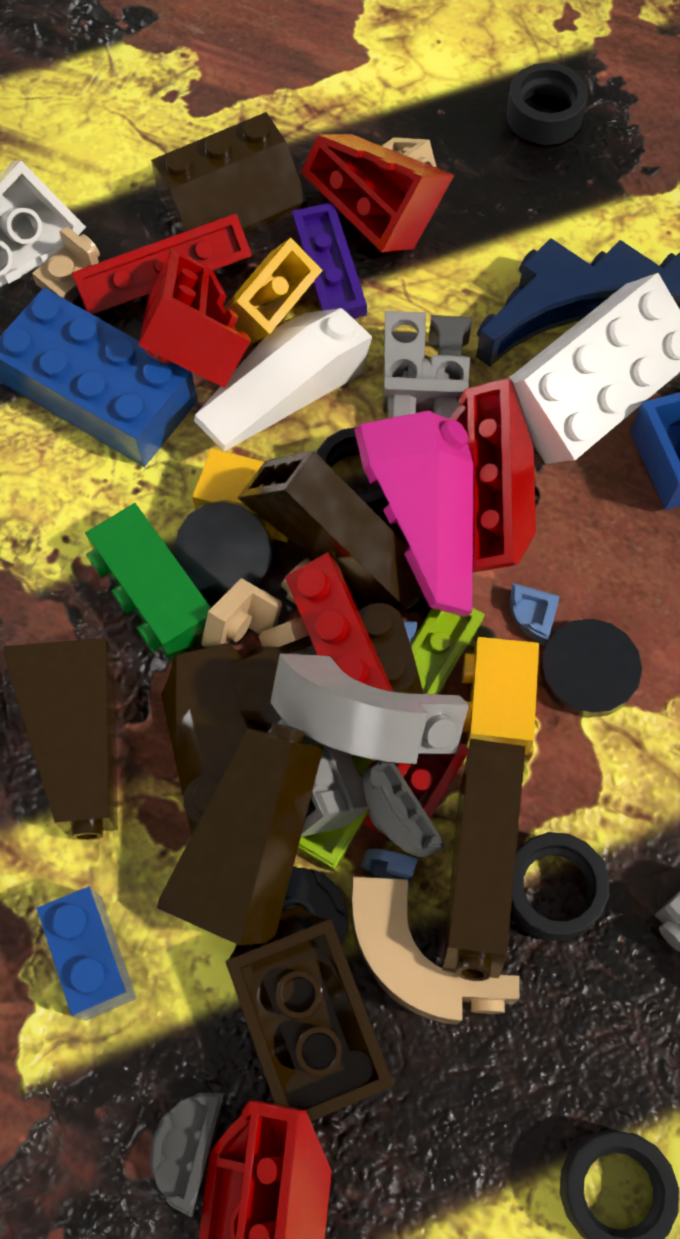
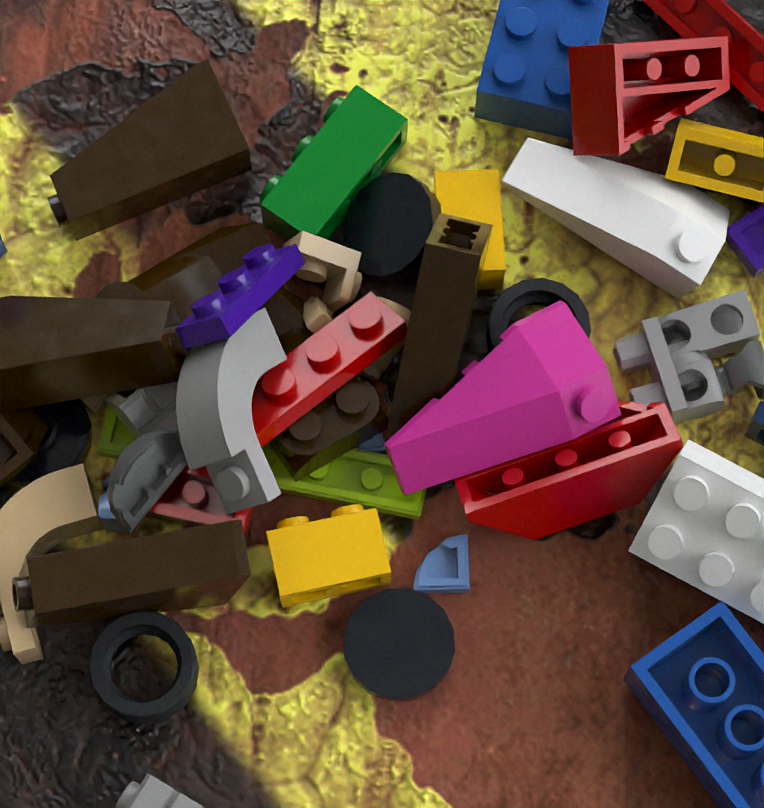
camera: 70 degrees right, 5 degrees up
none -> dark purple plate [175,244,305,349]

